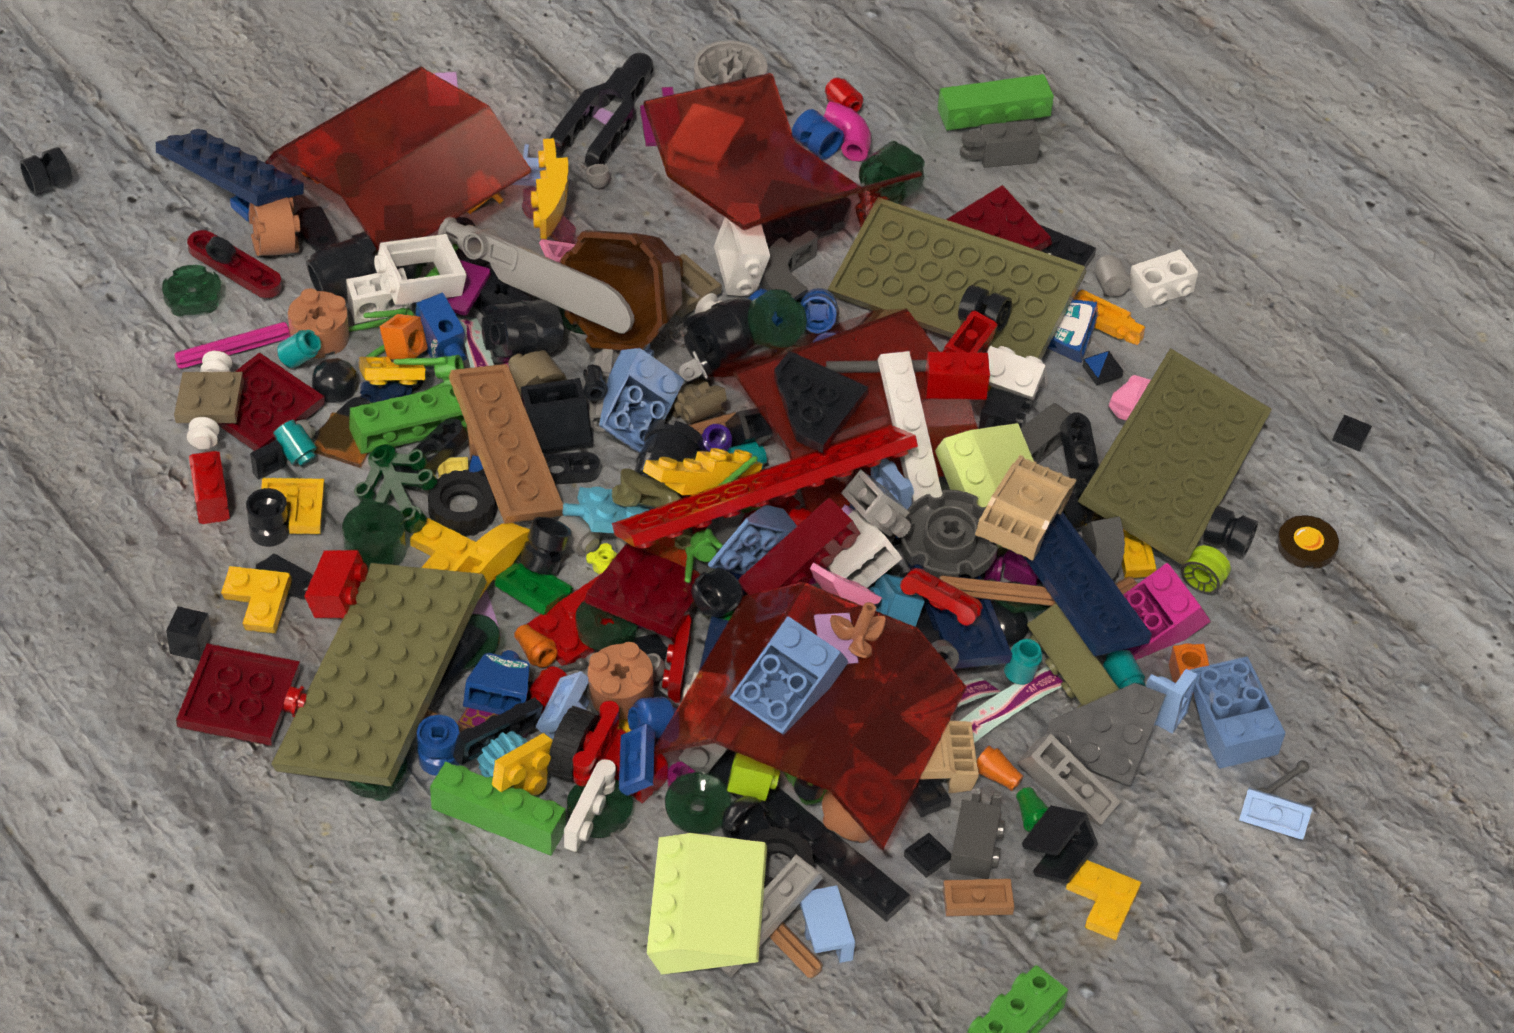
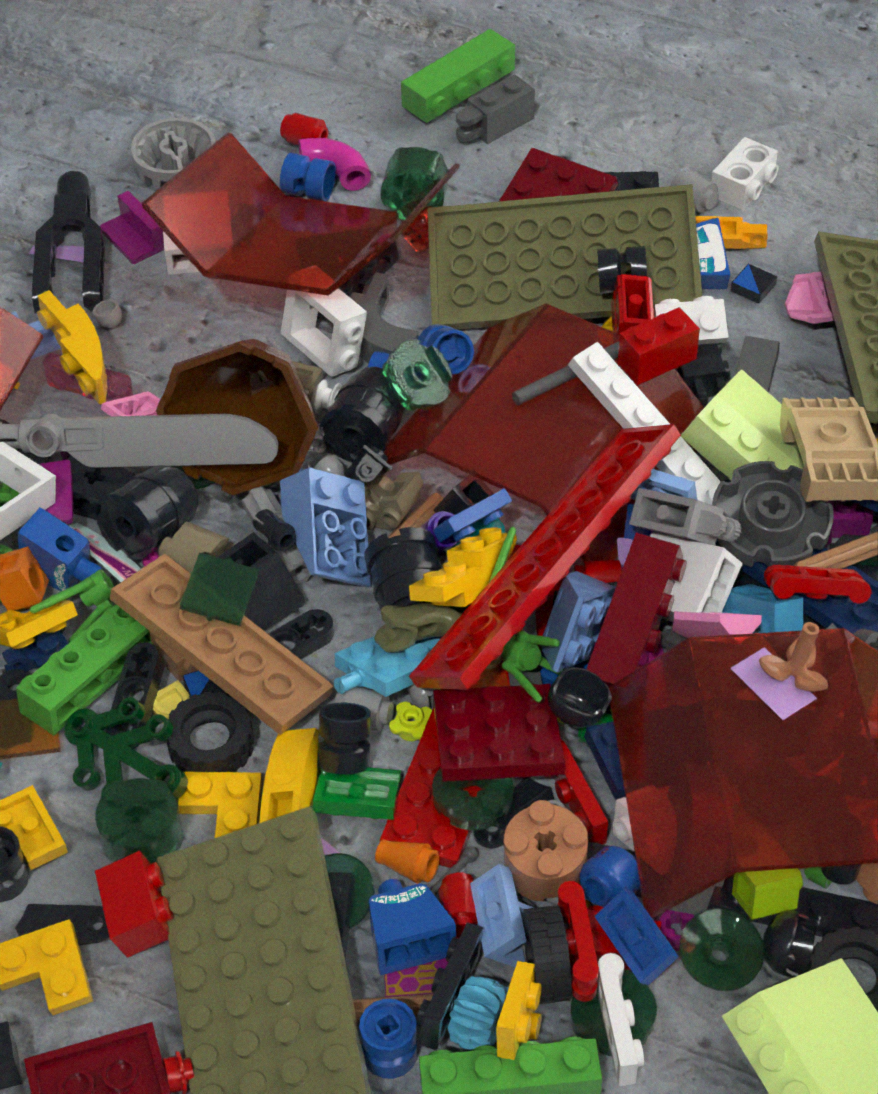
camera: 25 degrees left, 0 degrees up
medium blue slope [729,616,849,735] -> none
black plate [774,351,868,453] -> none
black beam [1060,412,1099,492] -> none
none -> clear green piece [179,552,259,627]
none -> light grey hinge [314,455,345,476]
none -> plate [433,488,512,543]

